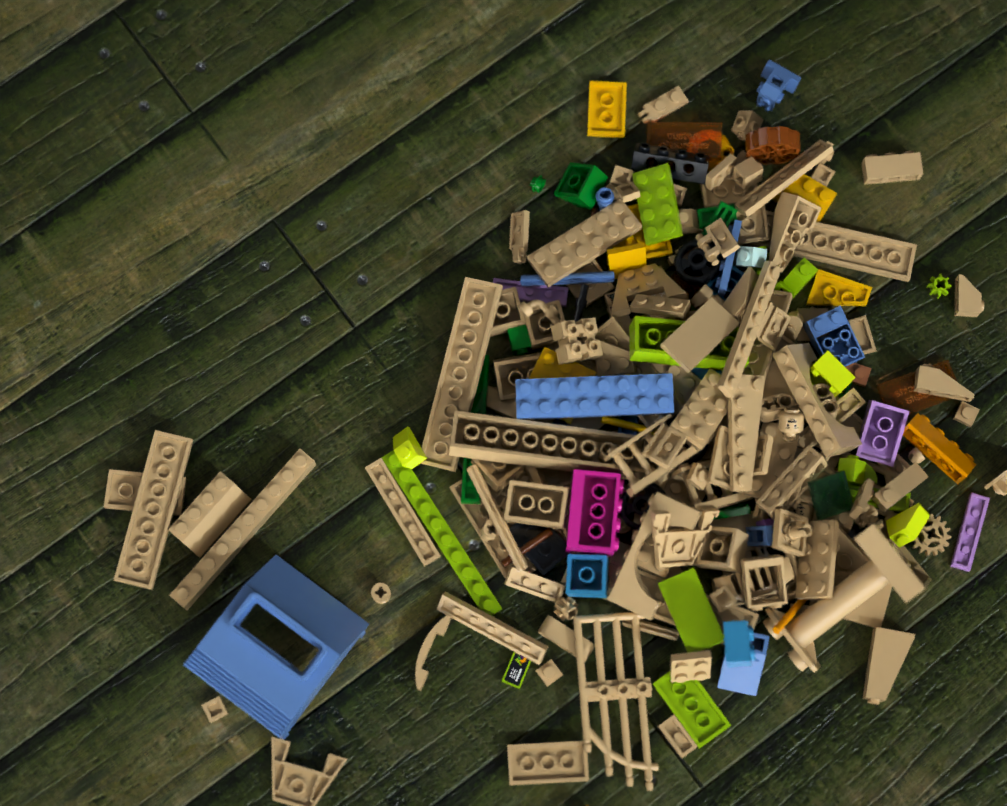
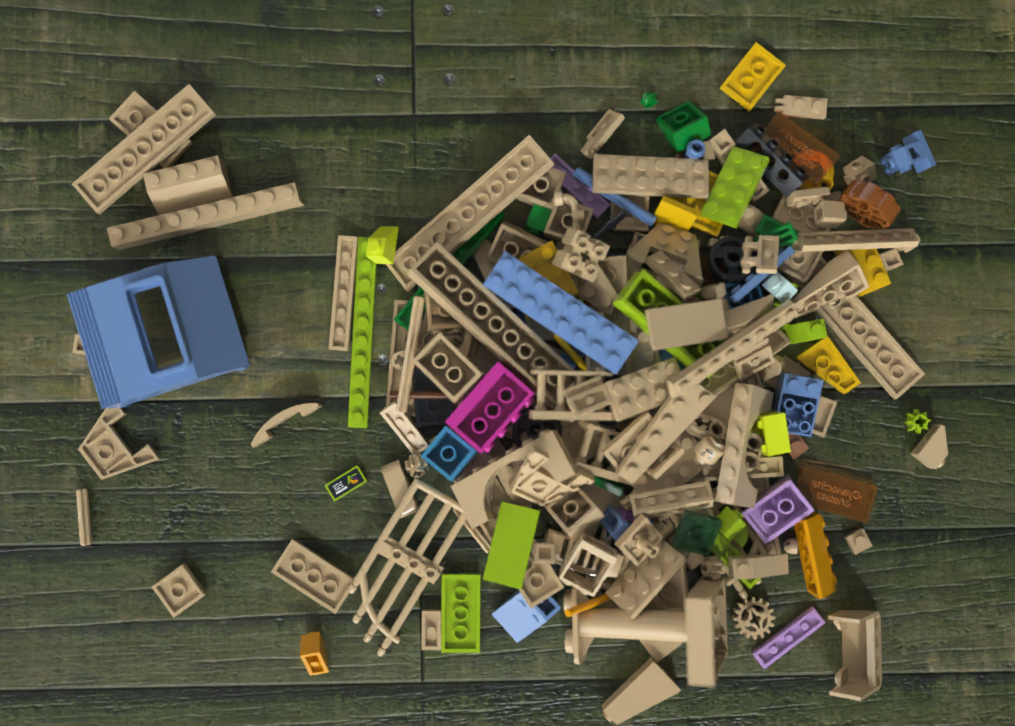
camera: 35 degrees right, 10 degrees up
tan wheel [371,583,391,604] -> none
tan plate [436,591,548,665] -> none
tan plate [536,659,563,687] -> none
tan plate [615,181,641,203] -> none
tan plate [670,650,711,683] -> none
tan plate [685,463,709,490] -> none
dark azure brick [723,620,756,667] -> none
tan plate [849,478,875,519] -> none
tan brick [861,151,923,185] -> none
neon yellow slope [886,503,930,548] -> none
tan slope [913,364,975,402] -> none

